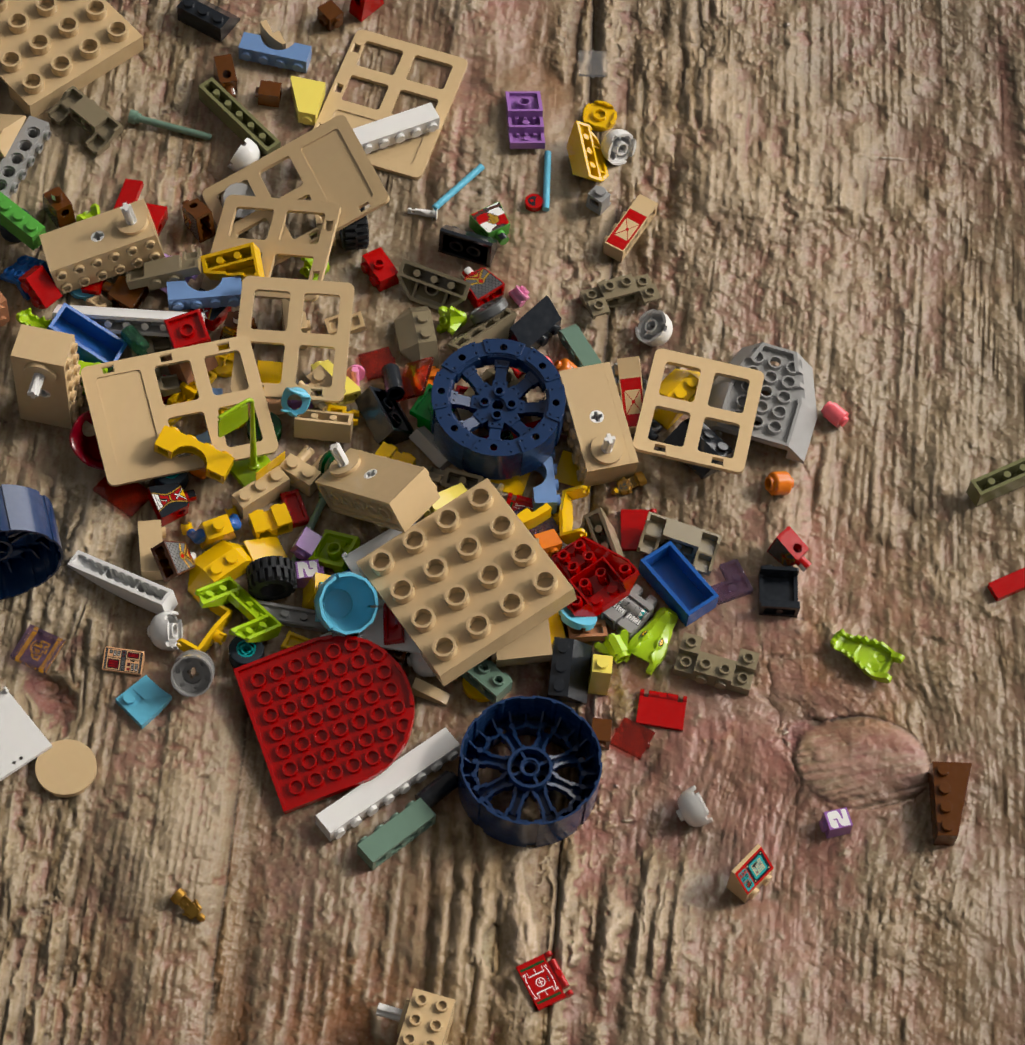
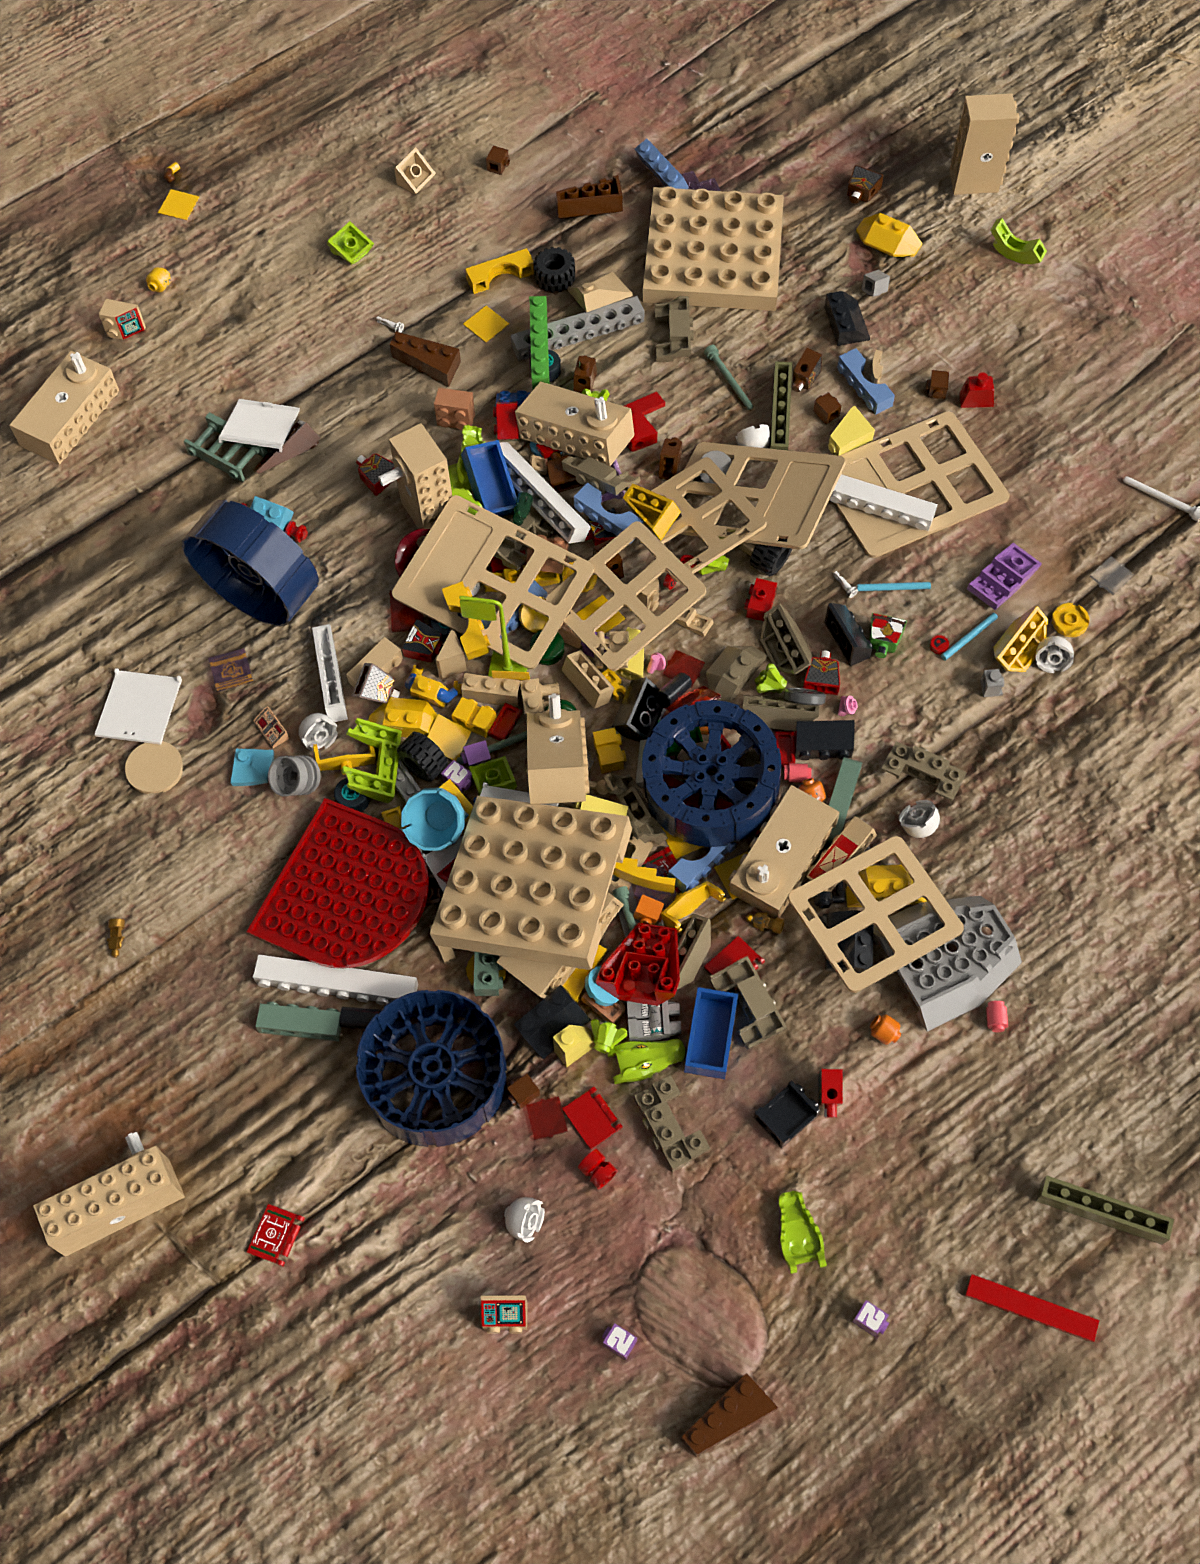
camera: 55 degrees right, 5 degrees up
red tile [164,309,211,349] -> none
medium azure piece [280,387,311,417] -> none
tan brick [602,194,658,262] -> none
tile [711,559,754,605] -> none
none -> tan slope [436,630,467,679]
none -> red wheel [578,1148,618,1190]
none -> brick [853,1300,889,1337]

